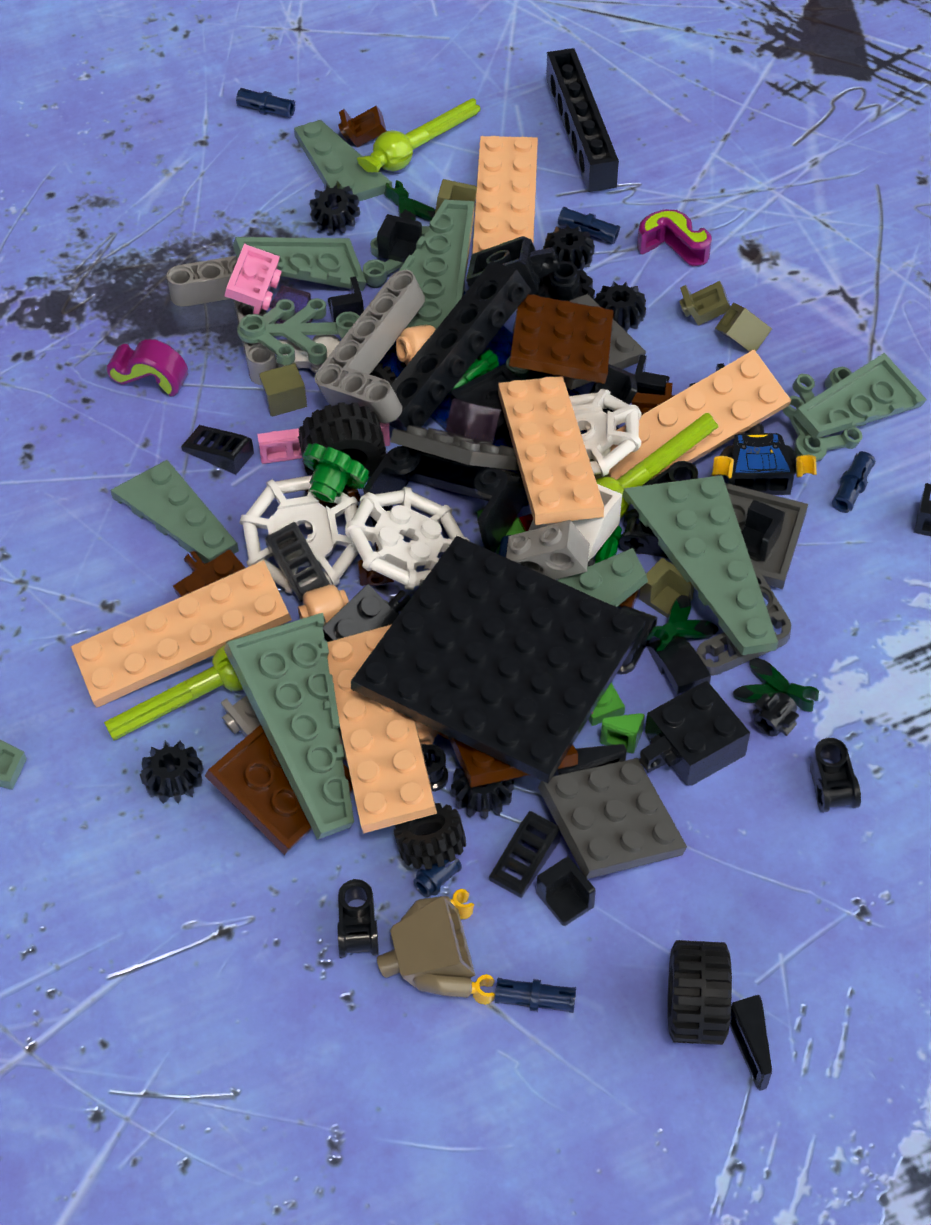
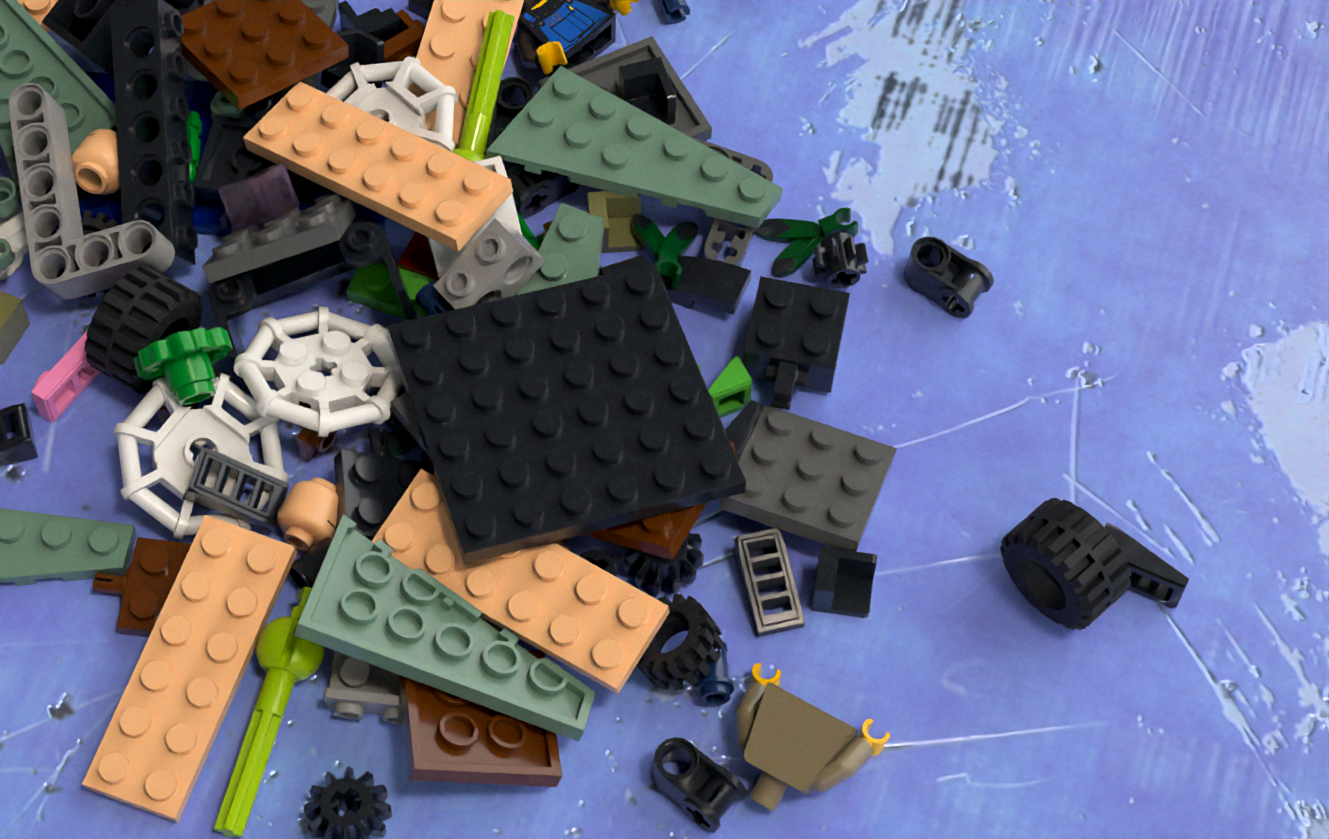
camera: 50 degrees left, 5 degrees up
dark blue pin [495,977,576,1013] -> none

